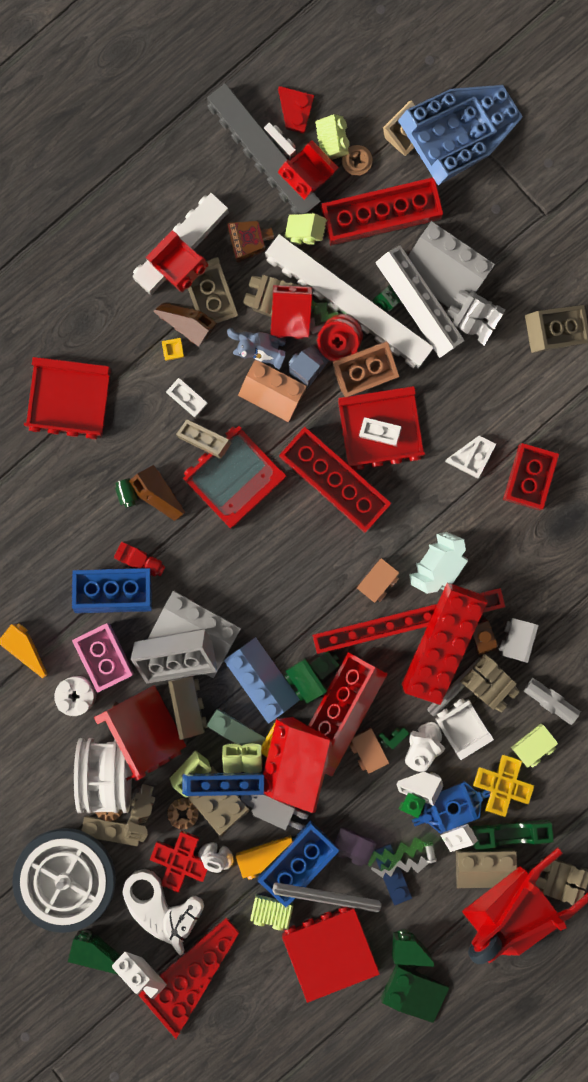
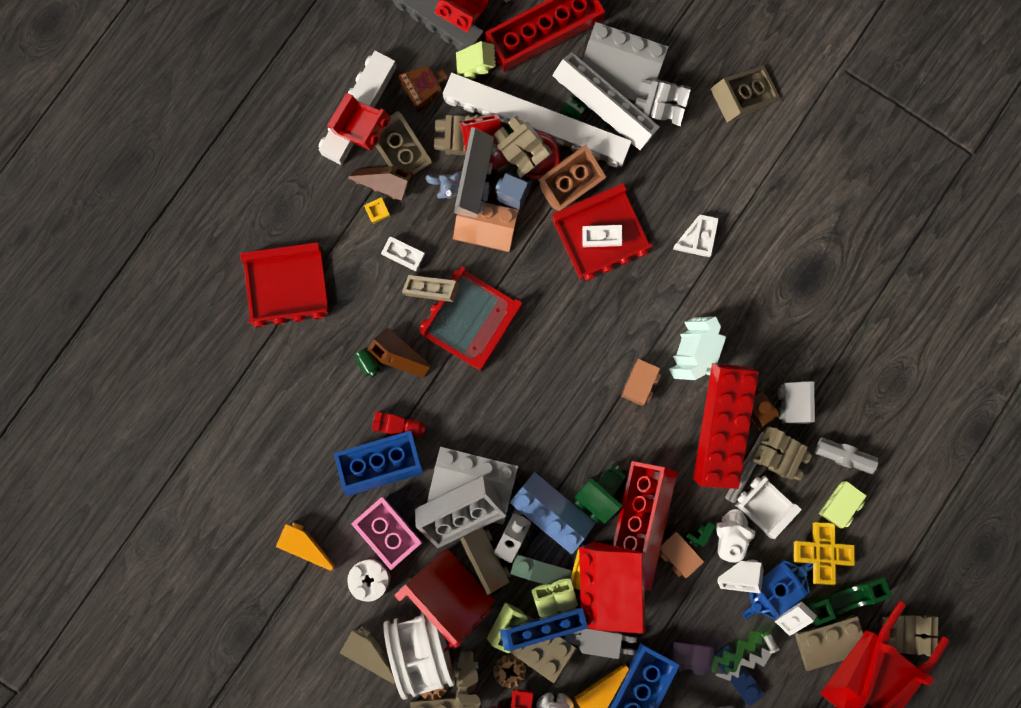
camera: 20 degrees left, 5 degrees down
red brick [279,427,391,533] -> none
red brick [312,588,505,654] -> none
green bracket [398,793,425,818] -> none
red brick [503,443,559,511] -> none
none -> dark tan slope [340,626,395,684]
none -> light grey slope [454,127,497,218]
none -> light grey torso [493,513,531,563]
none -> dark tan hips [494,116,553,178]

